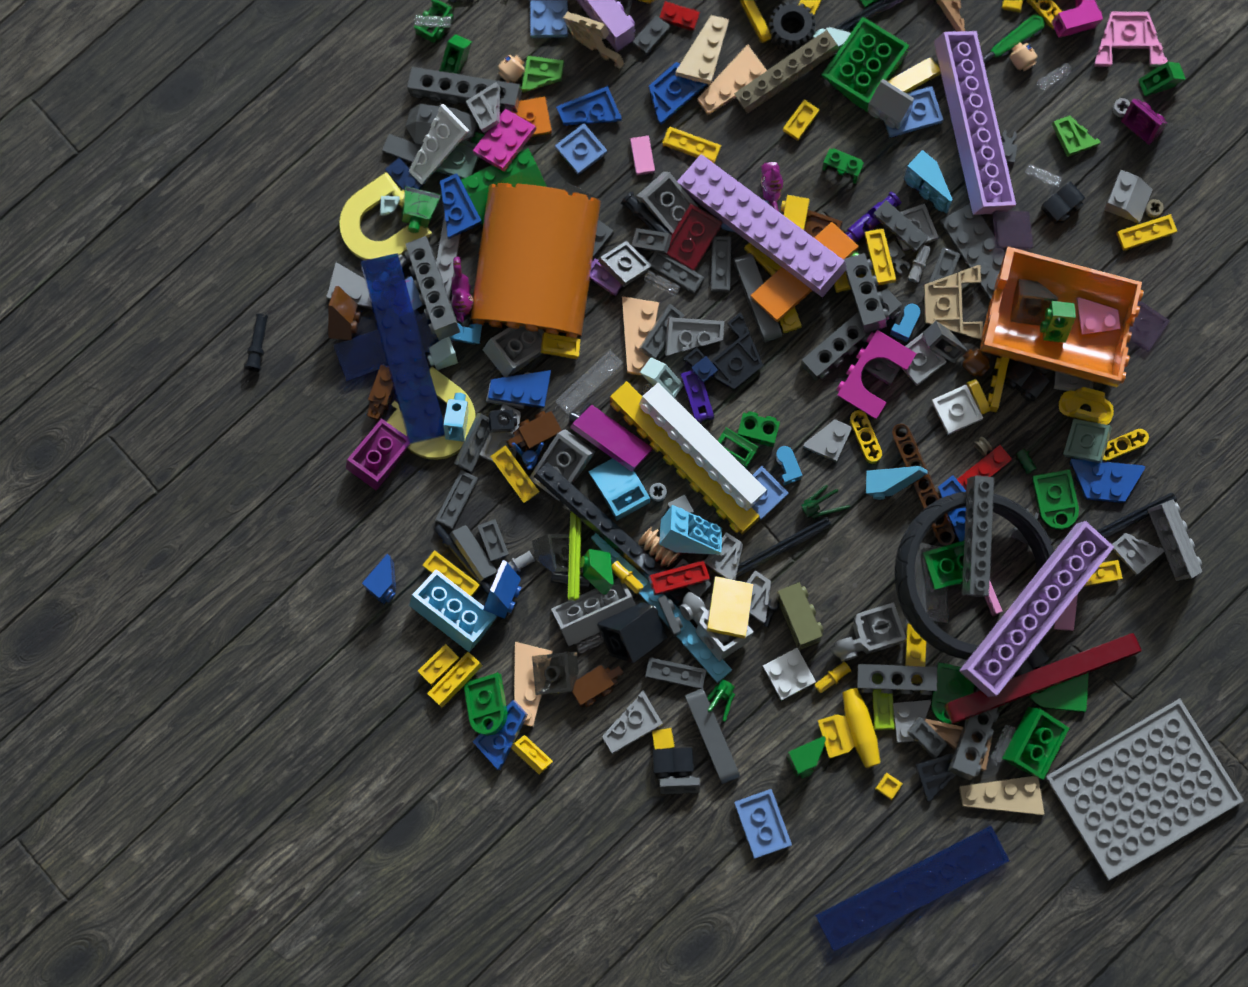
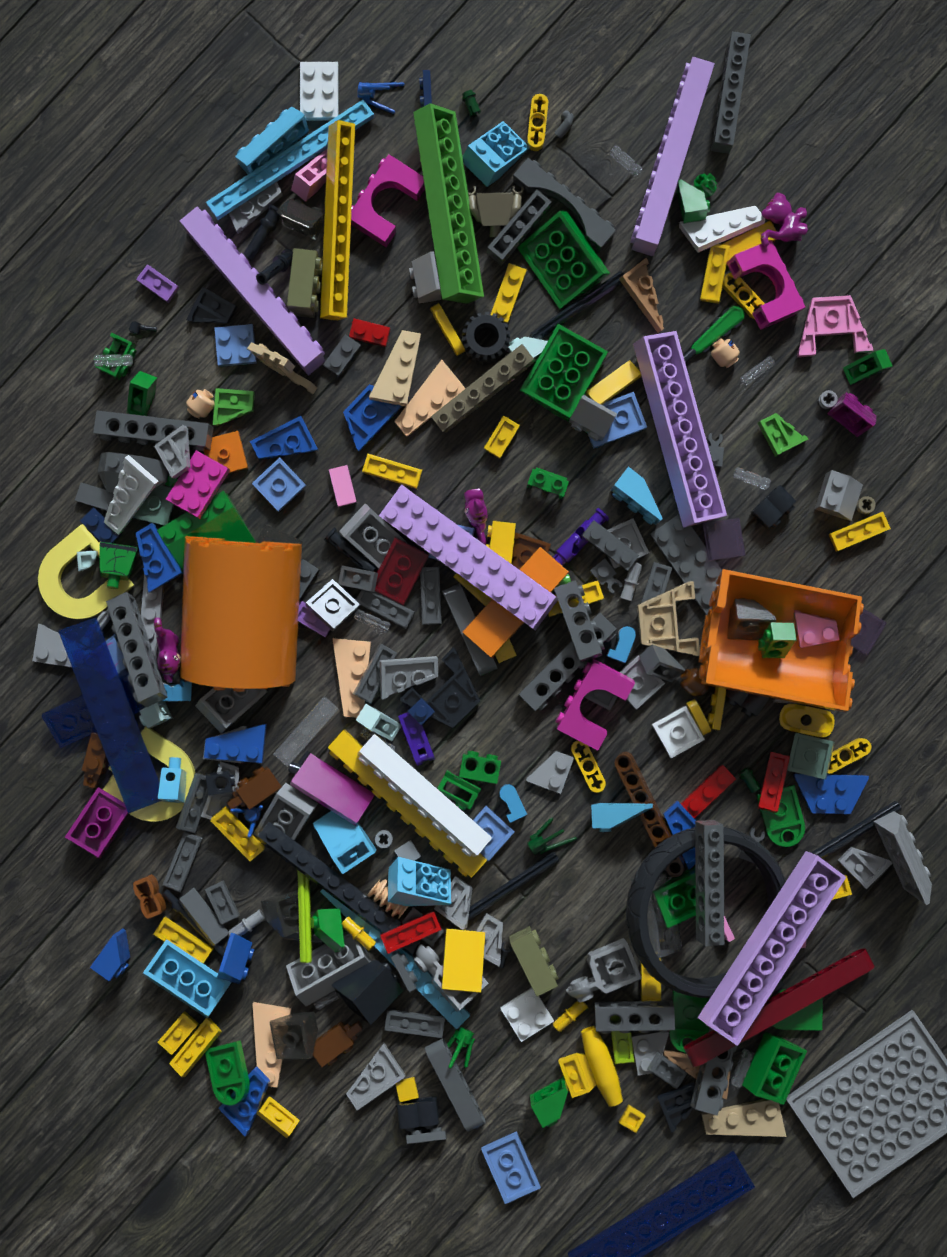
camera: 10 degrees left, 10 degrees up
reddish brown slope [328,286,361,340] -> none
yellow plate [541,333,580,359] -> none
yellow plate [865,229,896,286] -> none
dark tan bush [974,437,992,456] -> none
none -> dark orange brick [133,874,166,919]
none -> red plate [758,752,790,813]

